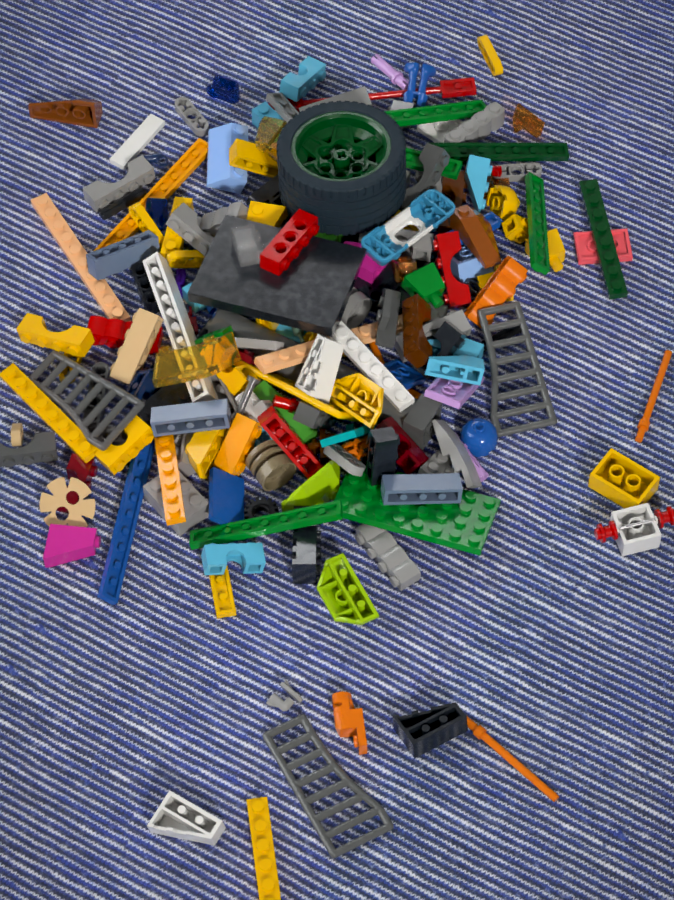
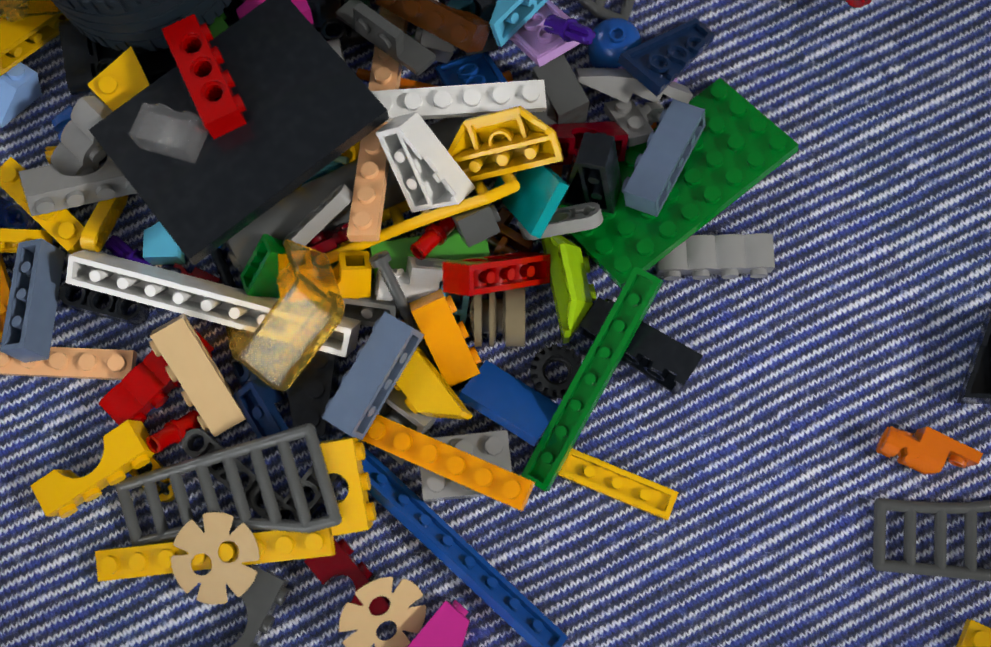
camera: 55 degrees left, 20 degrees up
tan beam [11,423,24,447] -> none
medium azure arch [201,542,266,575] -> none
light grey piece [266,680,303,712] -> none
lime wedge [316,553,379,625] -> none
none -> red pin [146,410,201,453]
none -> tan piece [171,512,260,605]
none -> dark purple axle [544,14,596,45]
none -> dark blue wing [618,18,715,97]

